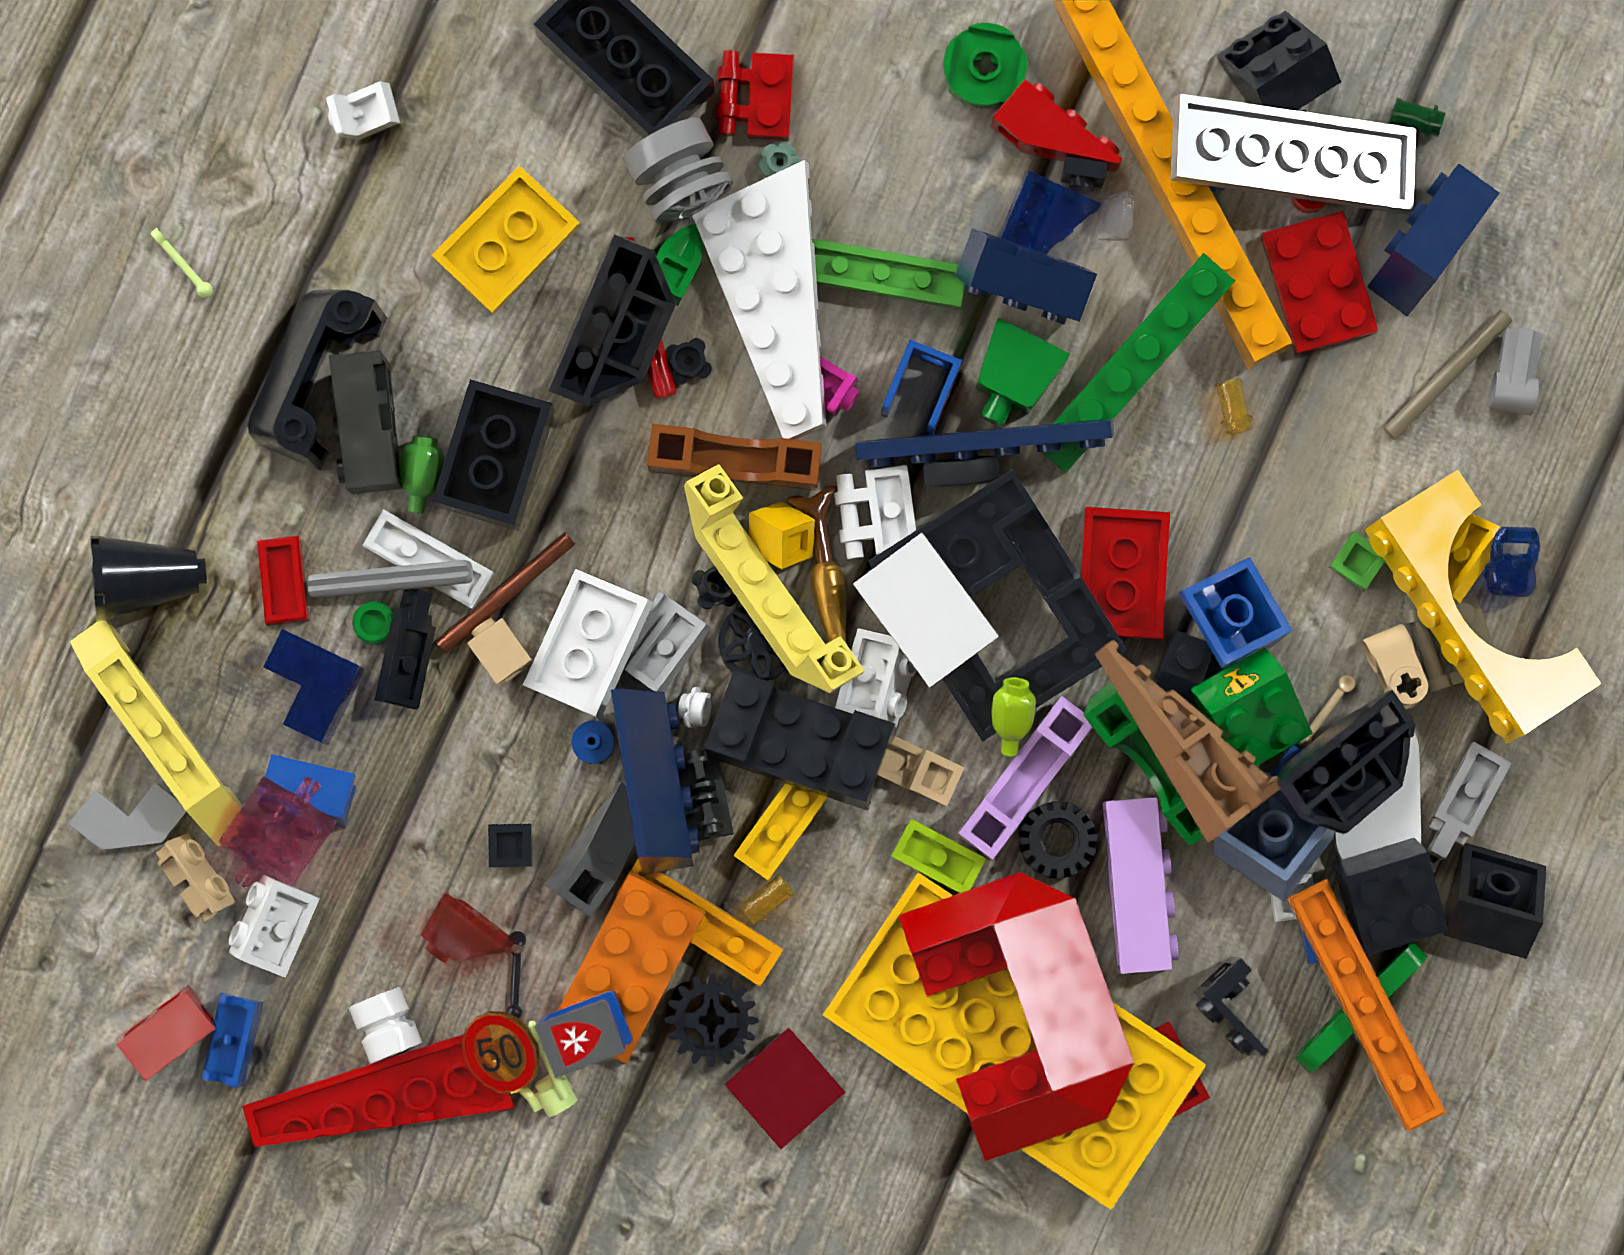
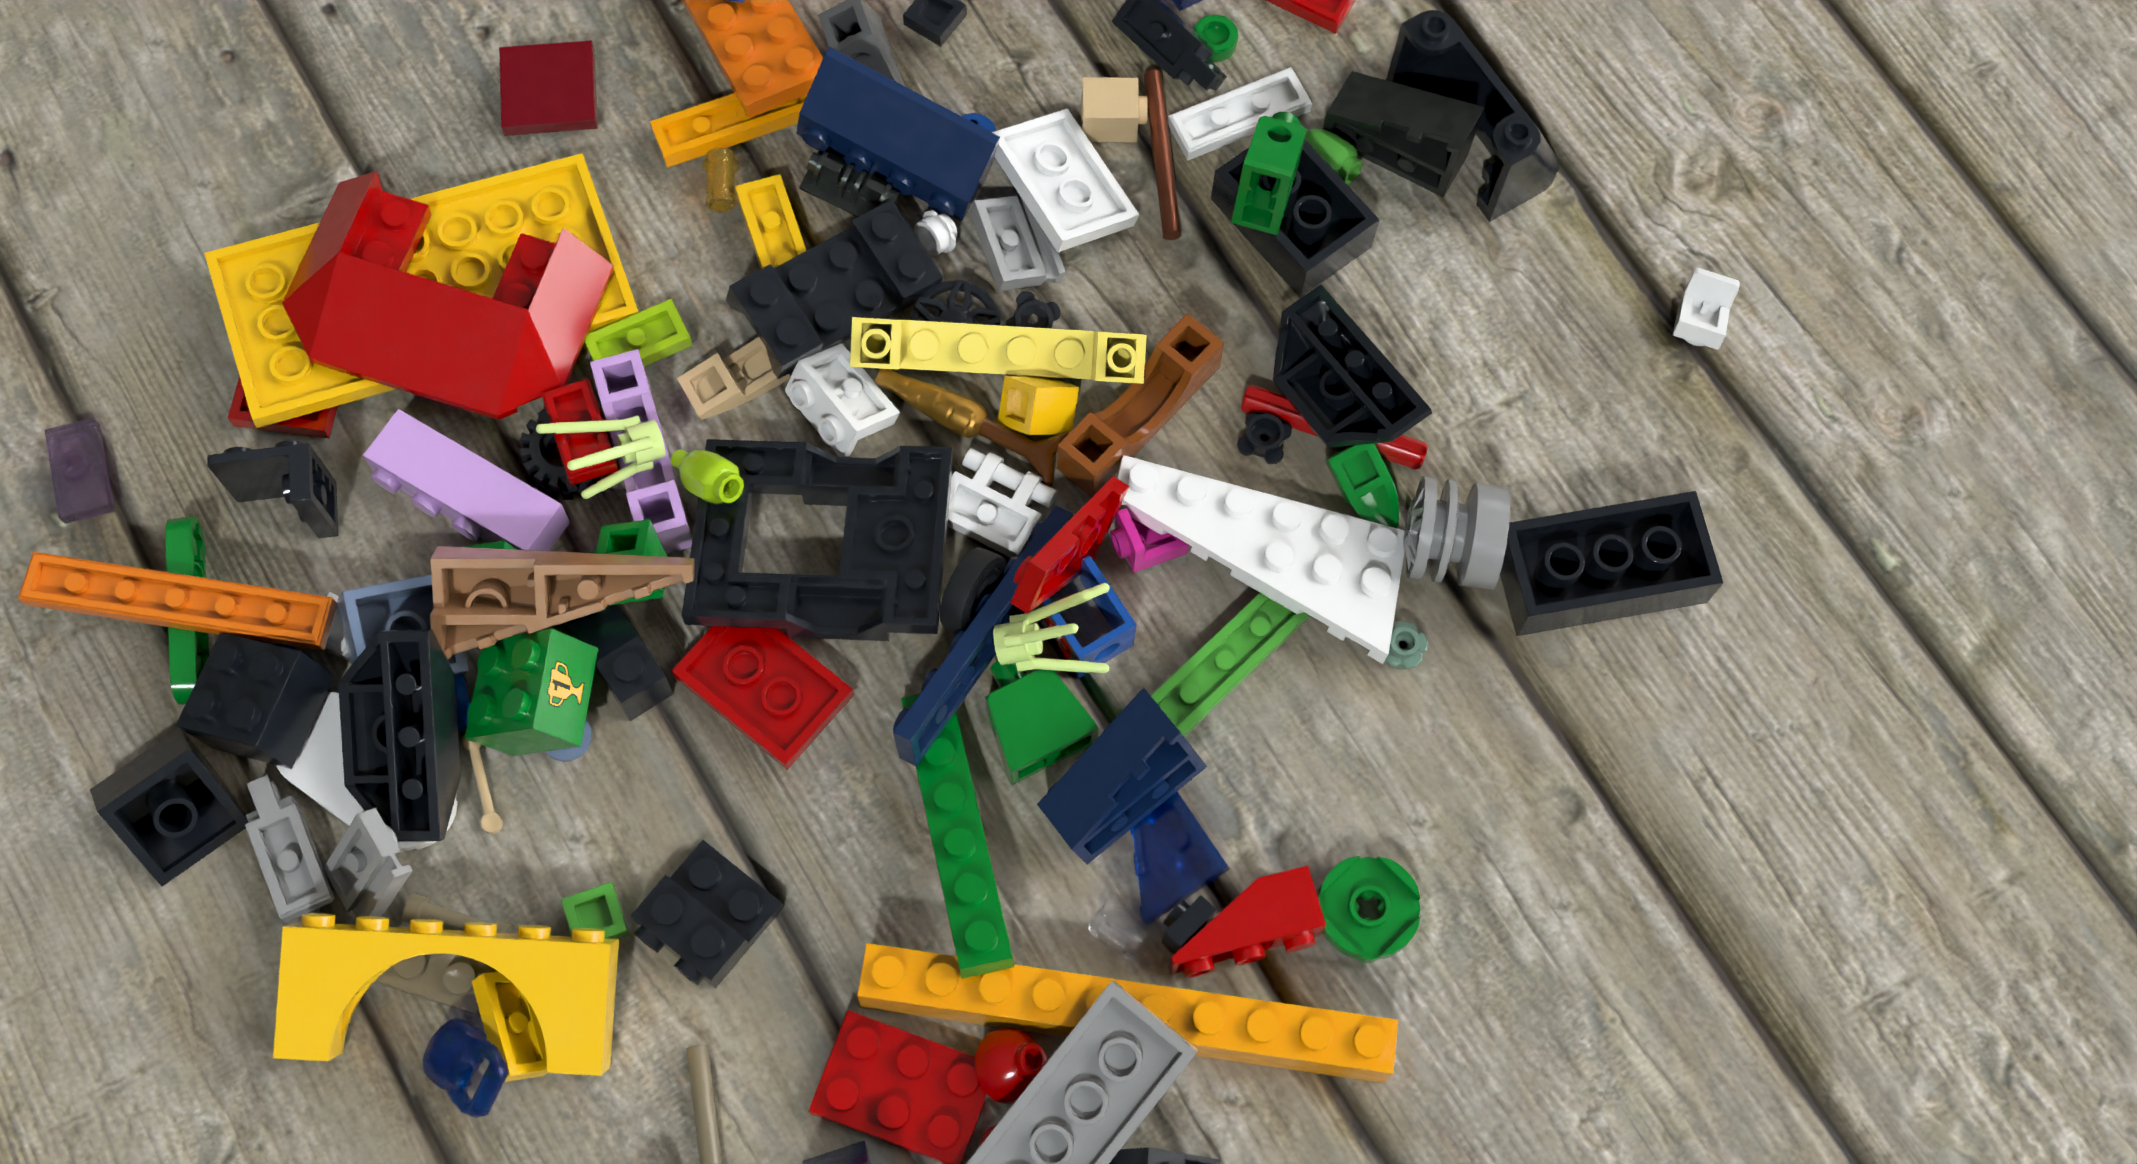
camera: 120 degrees right, 15 degrees down
yellowish green hinge [150,228,213,298] -> none
light grey axle [307,560,473,598] -> none
yellow plate [432,165,581,316] -> none
black gear [665,973,759,1067] -> none
red plate [715,50,794,141] -> none
white tile [853,533,999,687] -> none
blue slope [1179,557,1293,668] -> none
clear yellow pin [1215,379,1254,435] -> none
tan piece [1362,624,1428,709] -> none
none -> clear purple plate [44,418,115,524]
none -> light grey plate [323,808,413,917]
none -> yellowish green plant [536,415,666,499]
none -> red tile [541,378,619,486]
none -> black plate [630,840,784,989]
none -> red brick [975,1028,1047,1104]
none -> yellowish green plant [993,583,1110,673]
none -> red wing [1010,476,1130,613]
none -> green torso [1231,112,1307,235]

